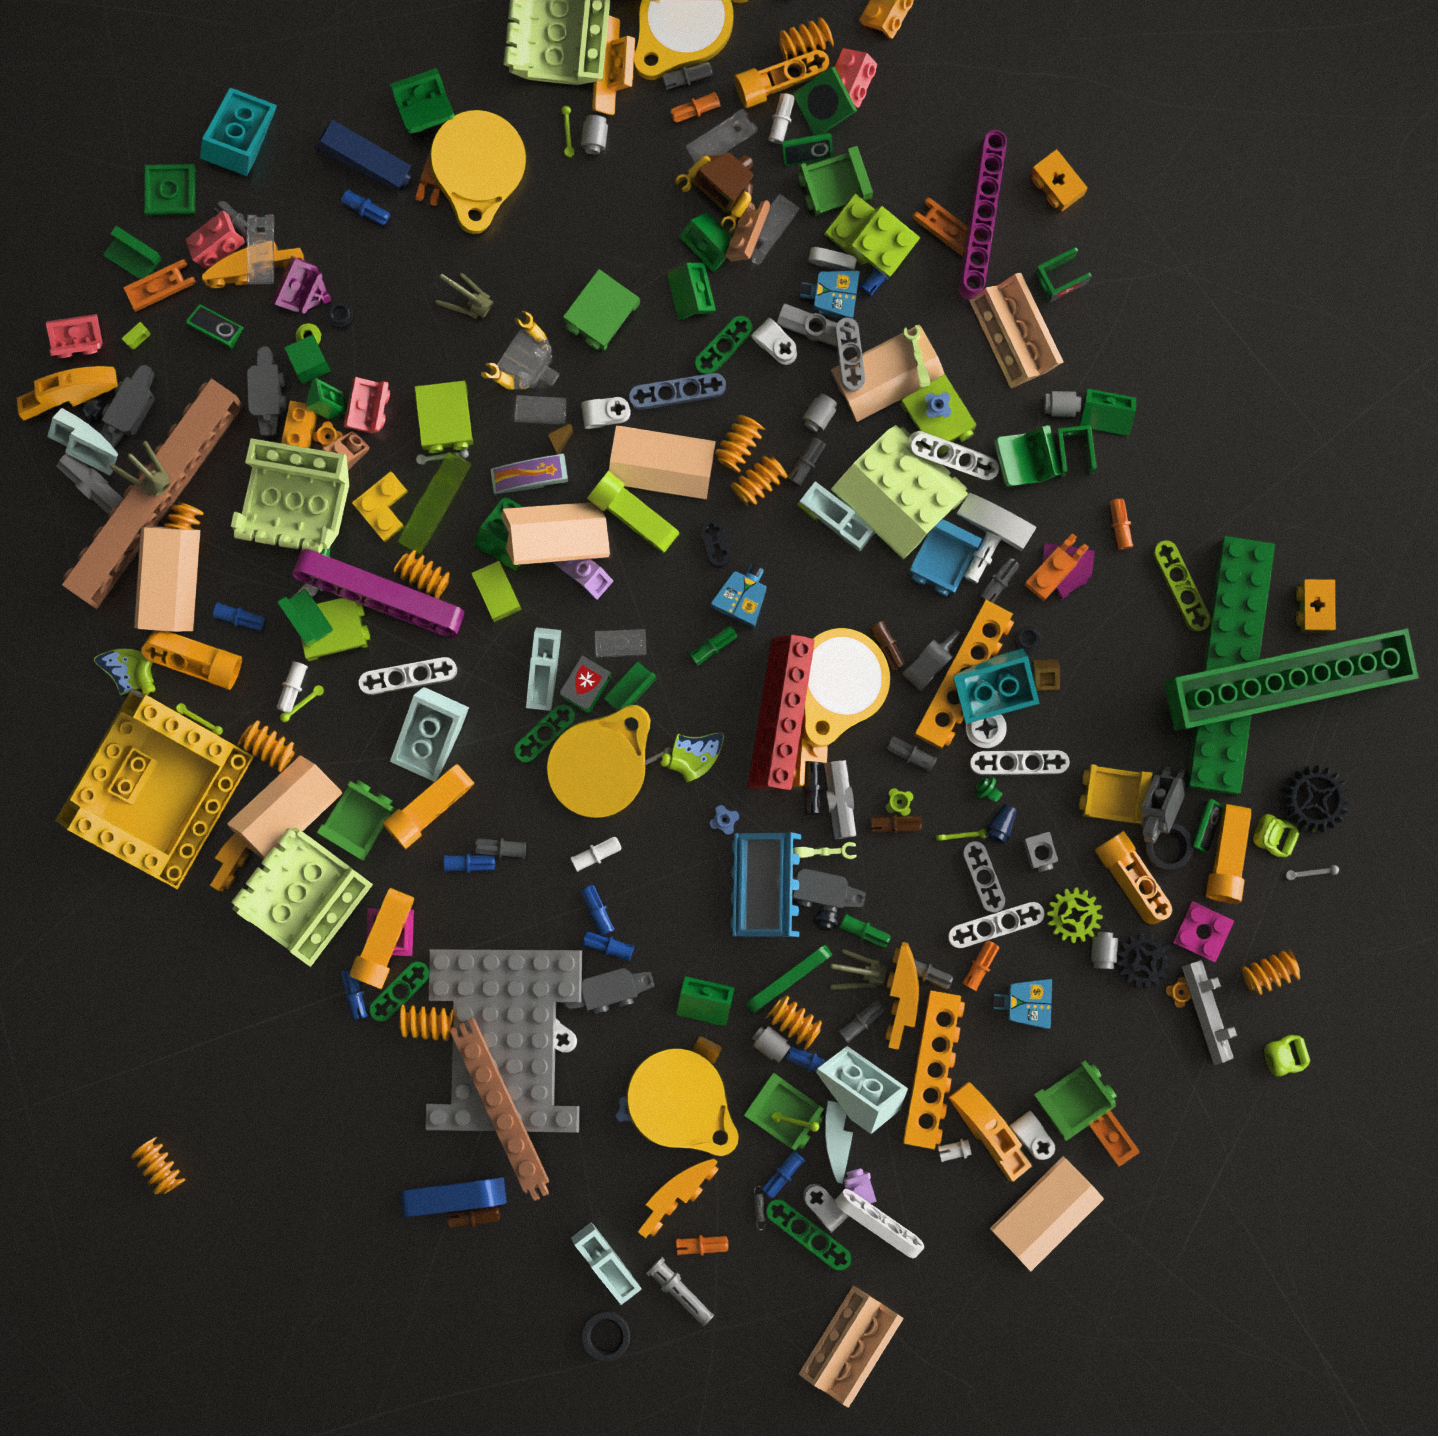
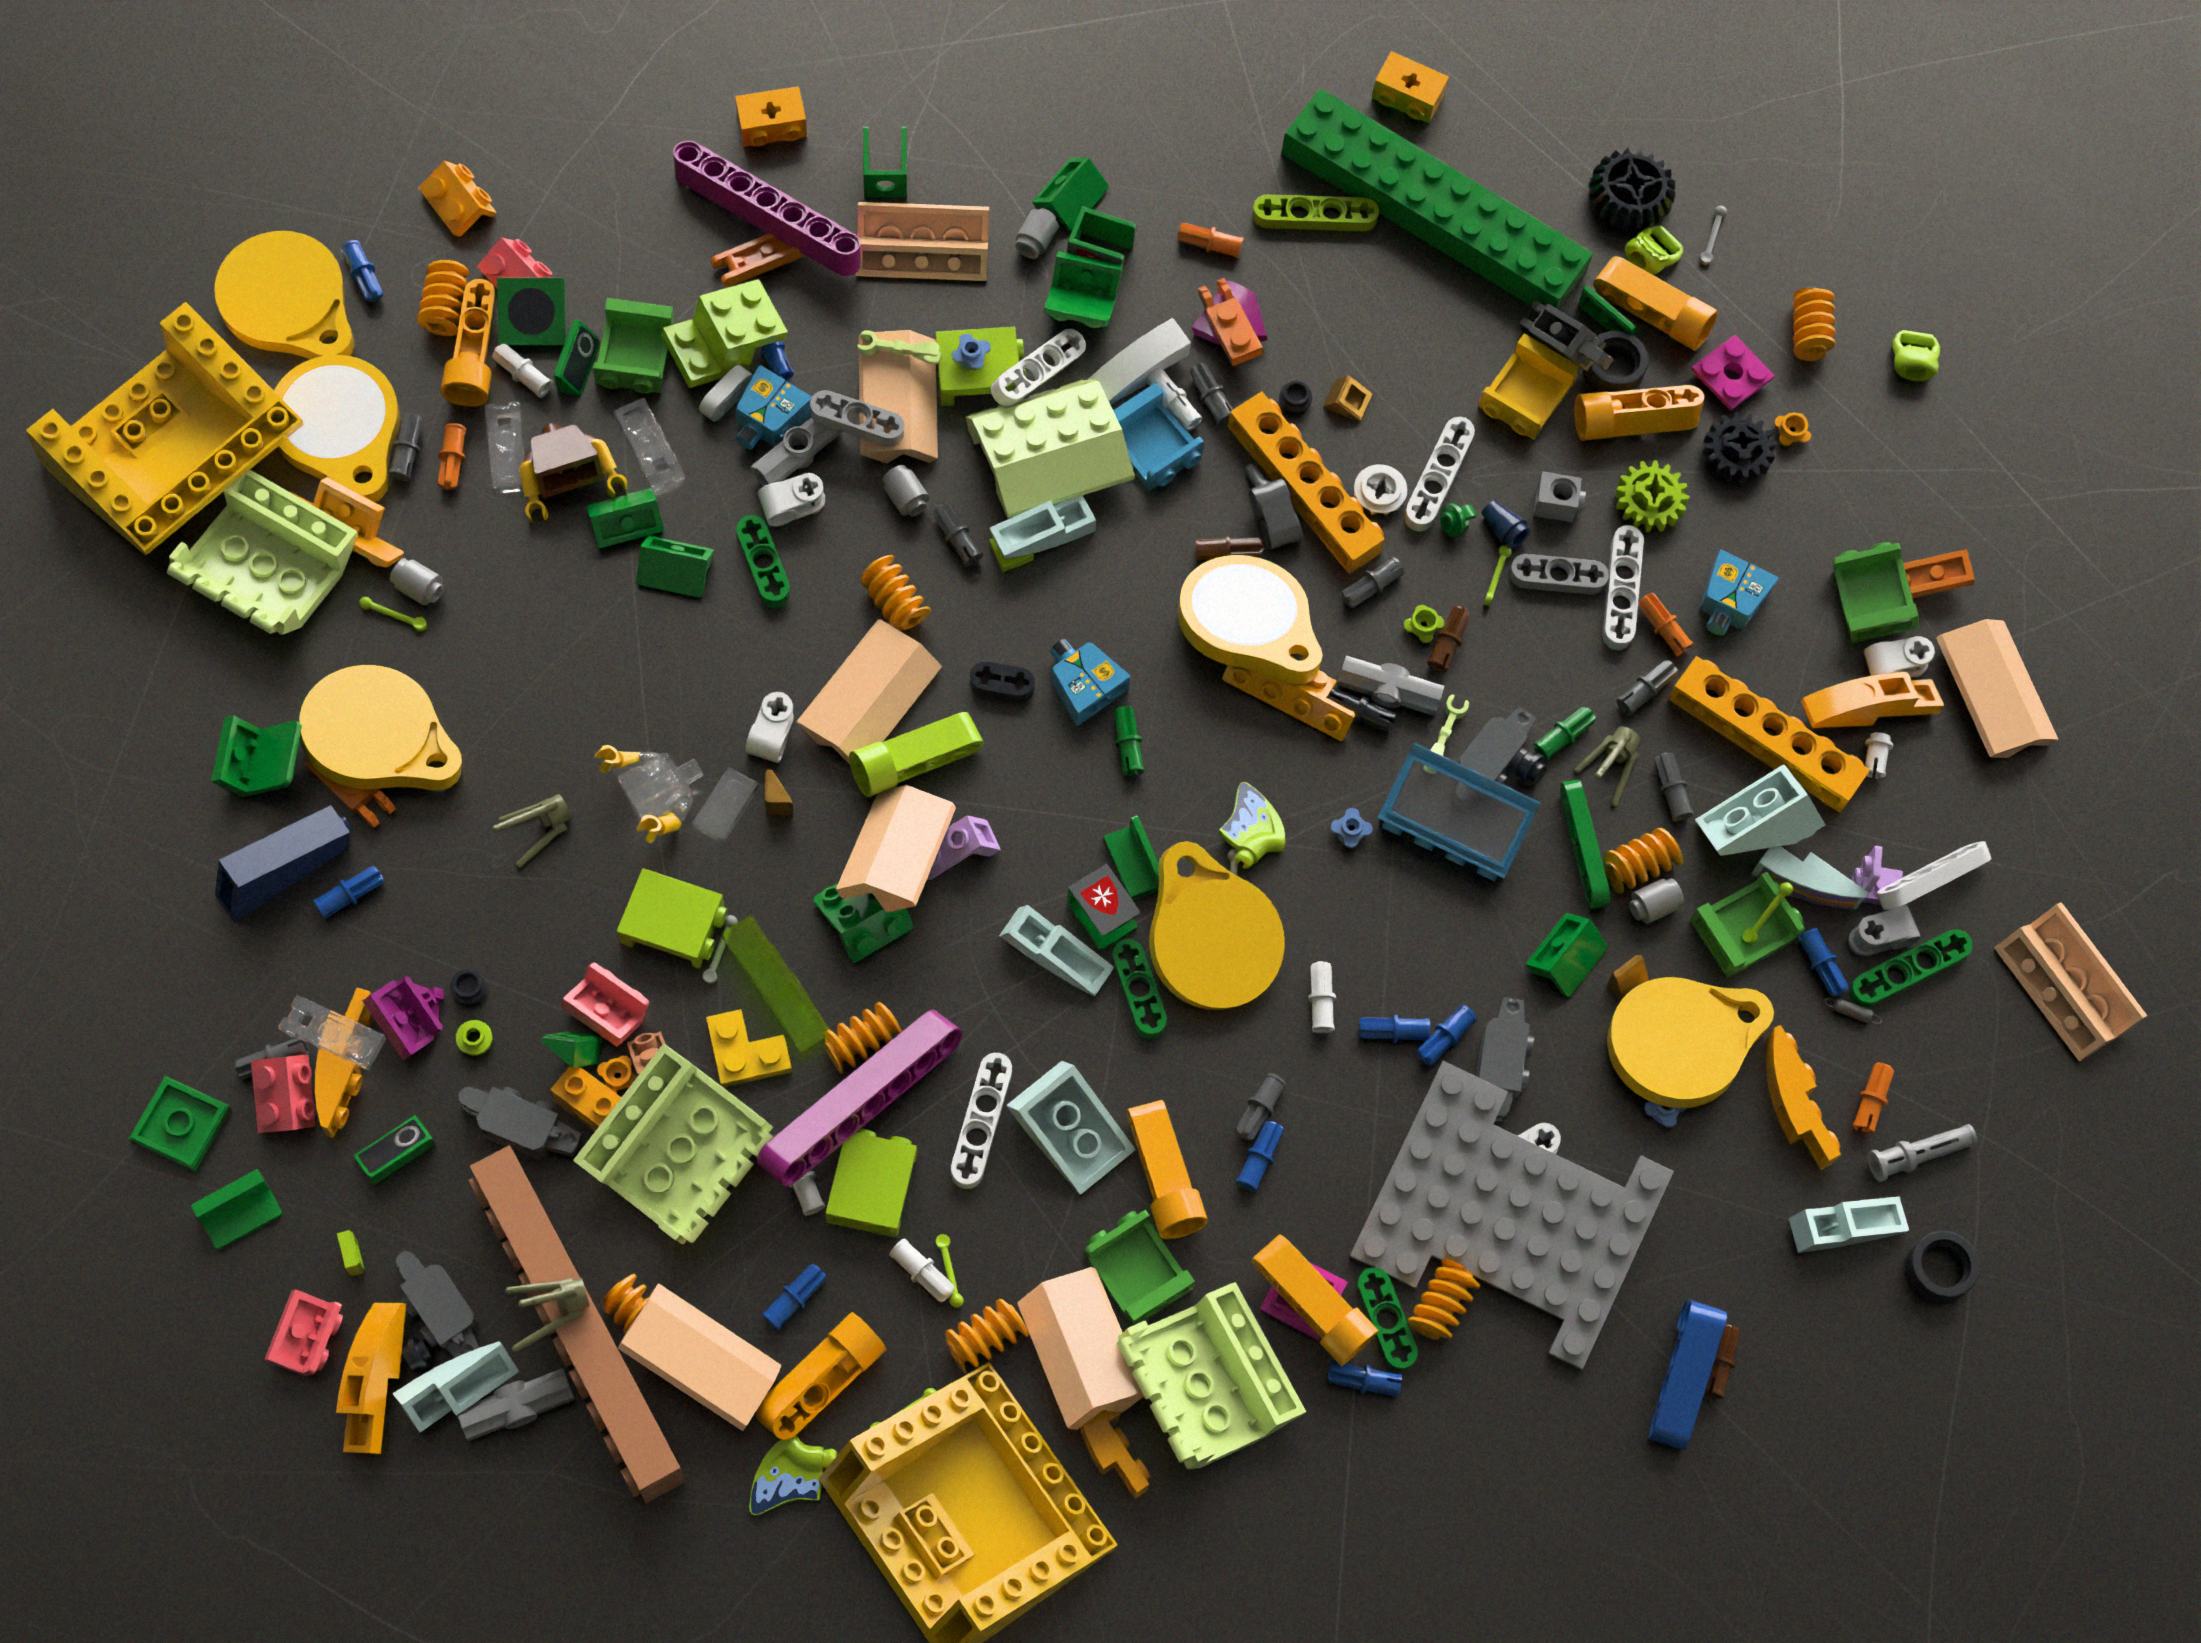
camera: 70 degrees left, 15 degrees down
orange hinge [123,259,196,312] -> none
teal slope [200,88,277,176] -> none
green panel [278,589,333,647] -> none
green piece [285,335,331,385] -> none
nougat hinge [450,1018,549,1201] -> none
lime panel [472,561,522,622] -> none
slope [491,454,568,495] -> none
bright green panel [563,269,640,351] -> none
clear plate [595,629,647,658] -> none
sand blue beam [629,373,726,410] -> none
nougat hinge [725,201,770,262] -> none
light orange piece [731,454,788,507] -> none
red bracket [748,634,815,790] -> none
blue axle [786,1046,827,1073] -> none
light orange slope [885,942,919,1050] -> none
teal slope [953,649,1040,724] -> none
light grey brick [1091,932,1118,969] -> none
green brick [1164,628,1419,731] -> none
light grey hinge [1182,960,1237,1065] -> none

